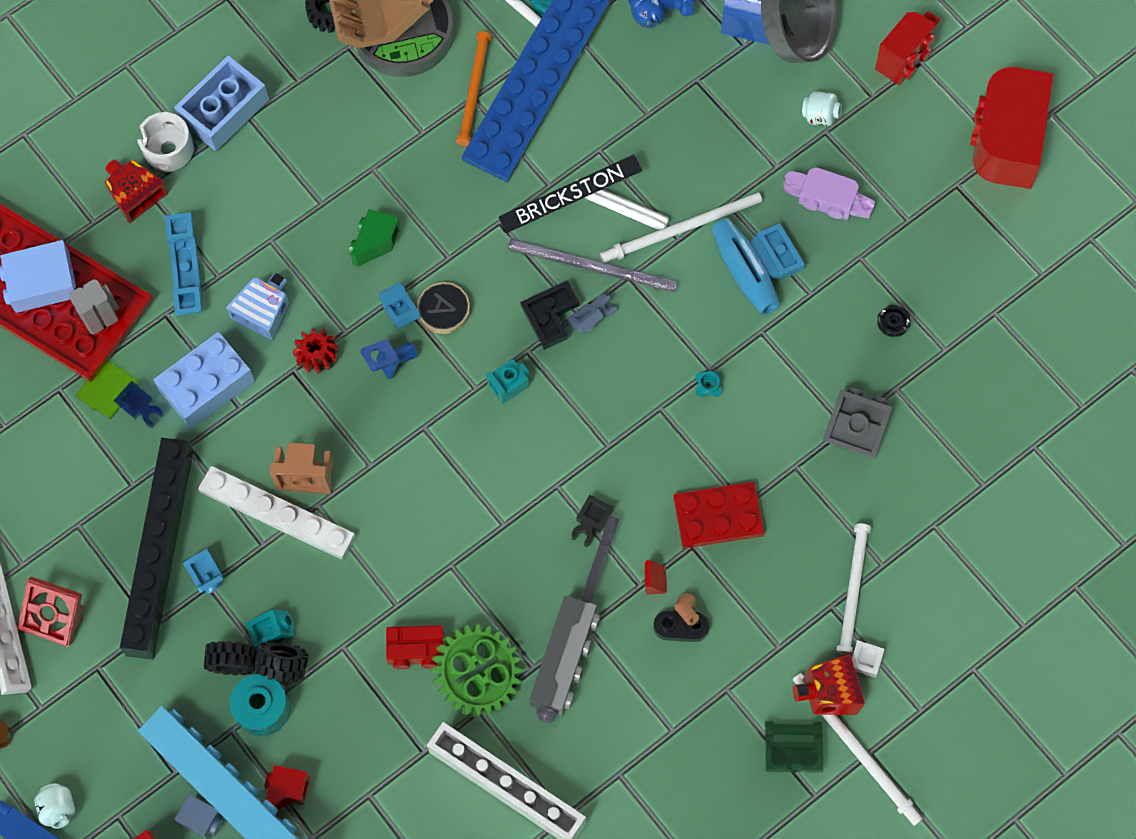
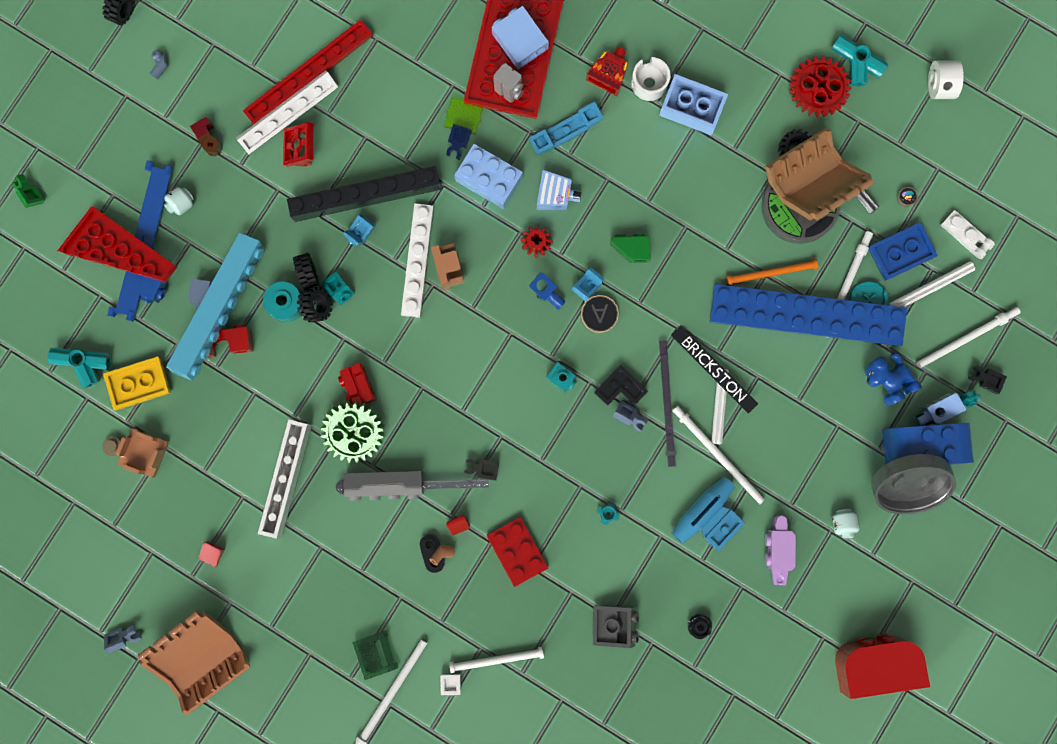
camera: 70 degrees right, 15 degrees up
torso [792,654,865,715] -> none
red hinge [875,11,940,86] -> none

